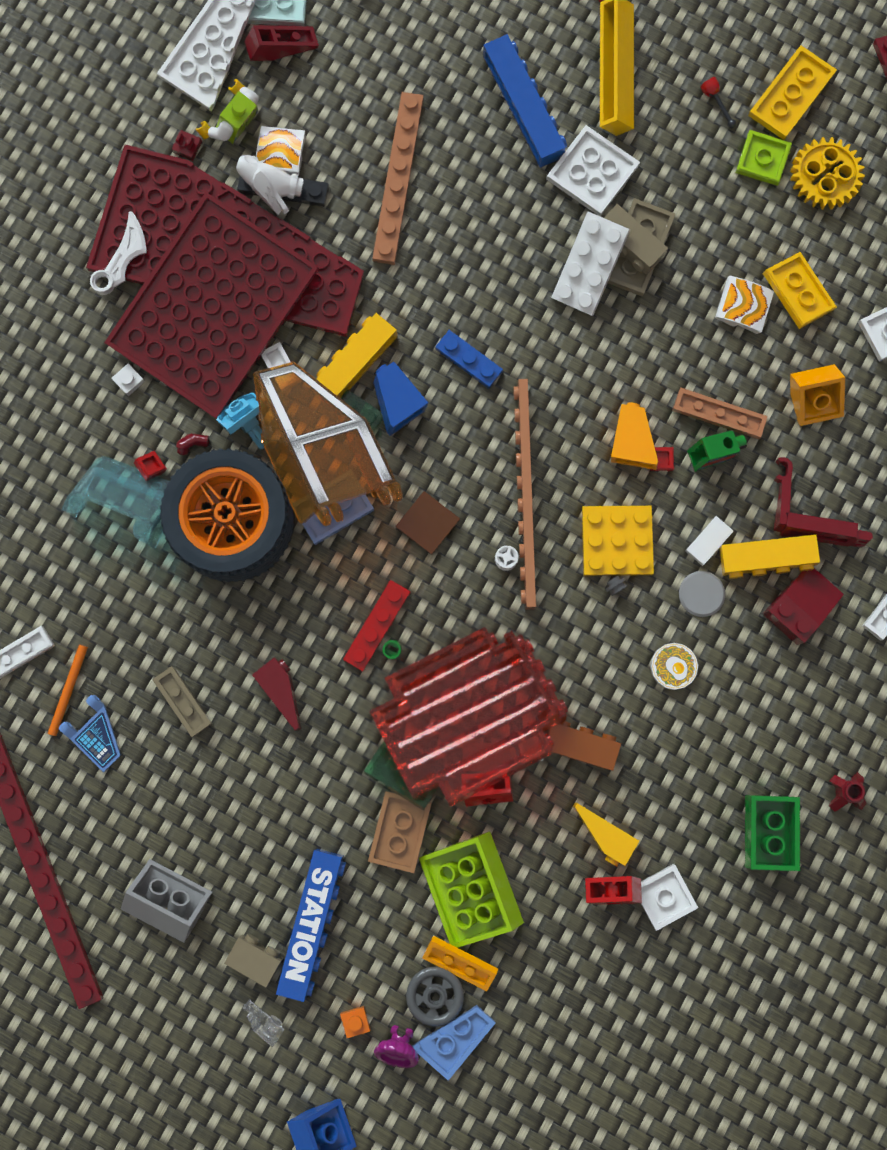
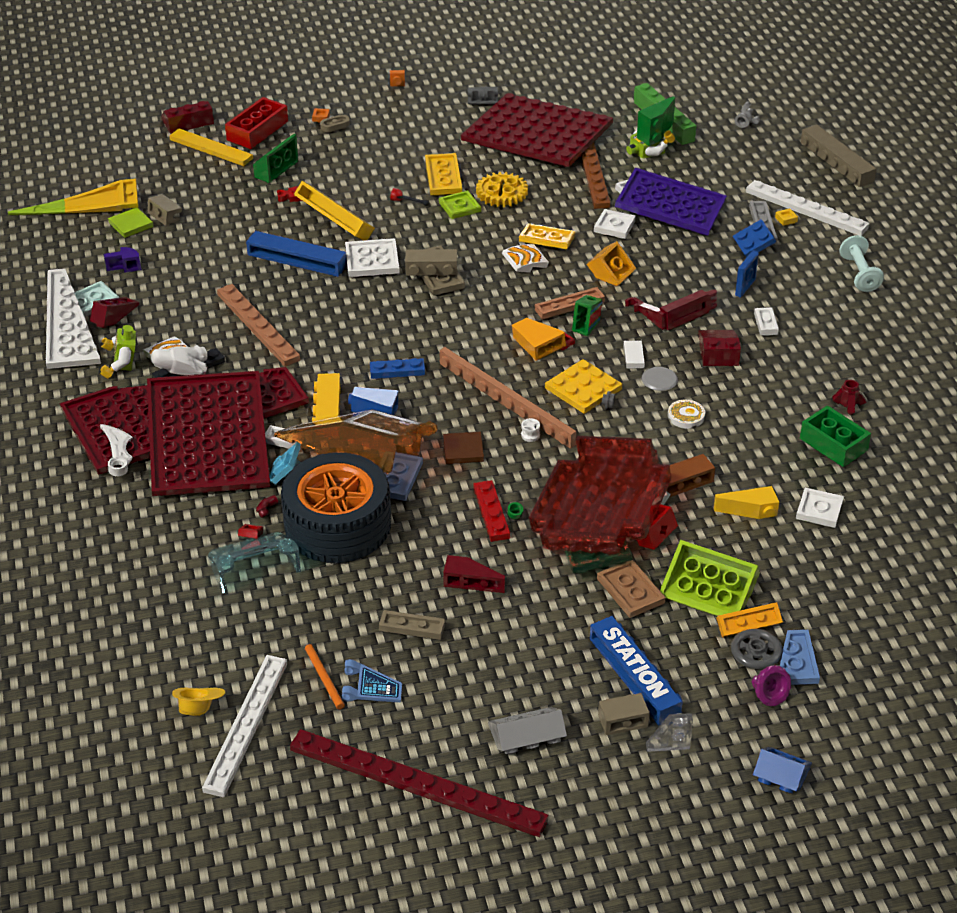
camera: 45 degrees left, 40 degrees down
white plate [112,363,145,396] -> none
dark red tile [172,130,202,161] -> none
orange plate [340,1006,371,1038] -> none
white plate [551,212,631,316] -> none
red brick [585,876,642,905] -> none
yellow brick [719,535,820,579] -> none

